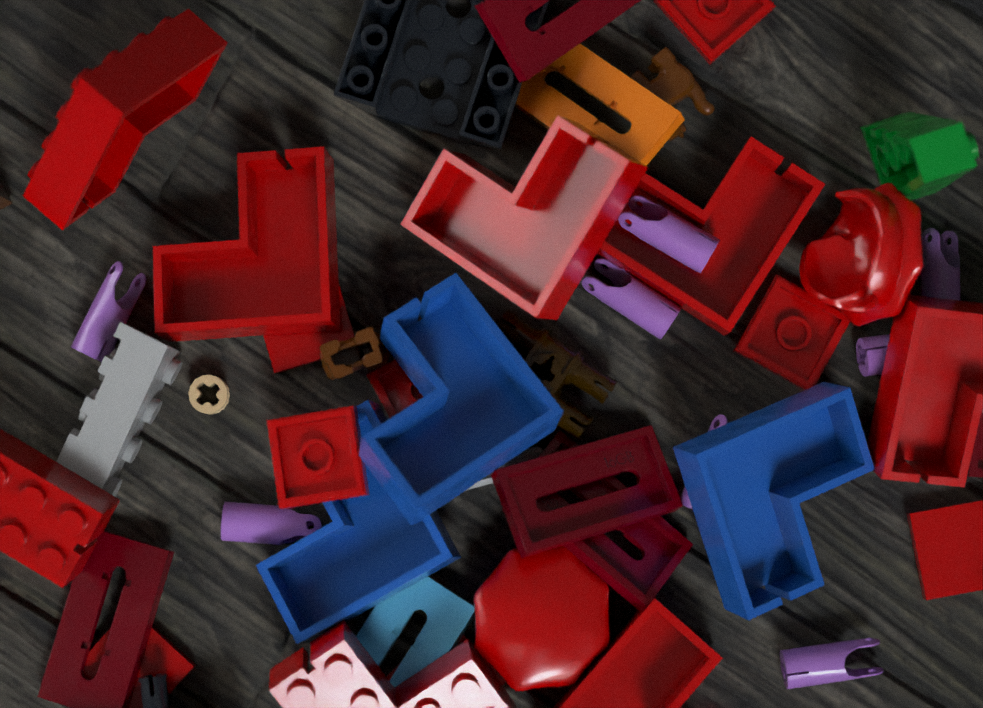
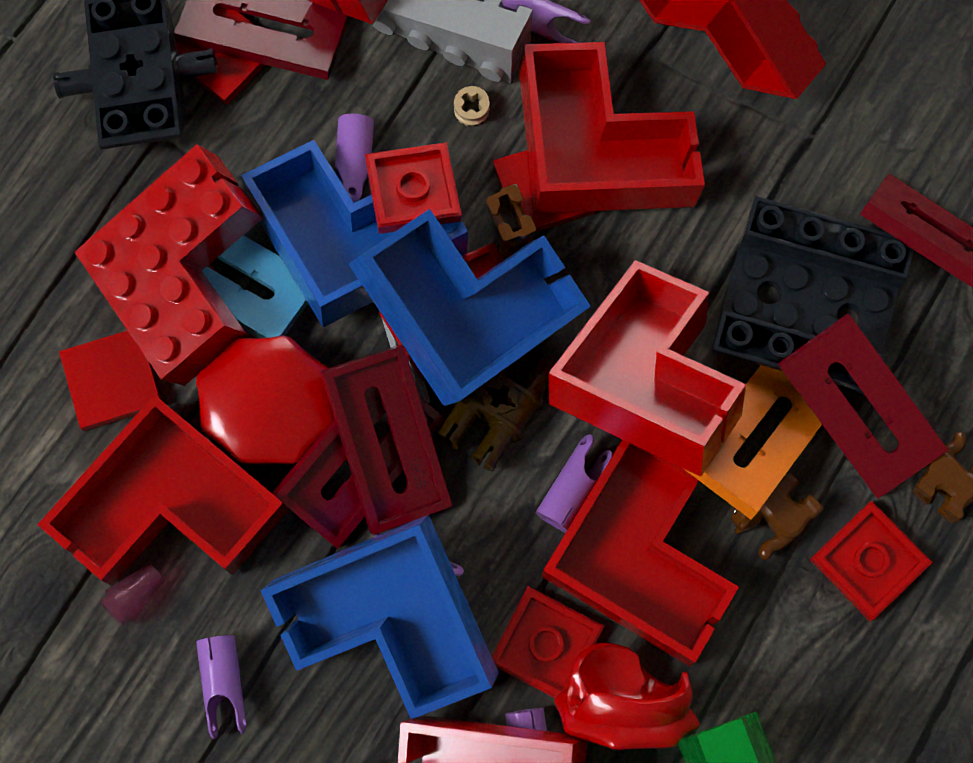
camera: 90 degrees right, 10 degrees down
medium lavender piece [618,195,720,273] -> none

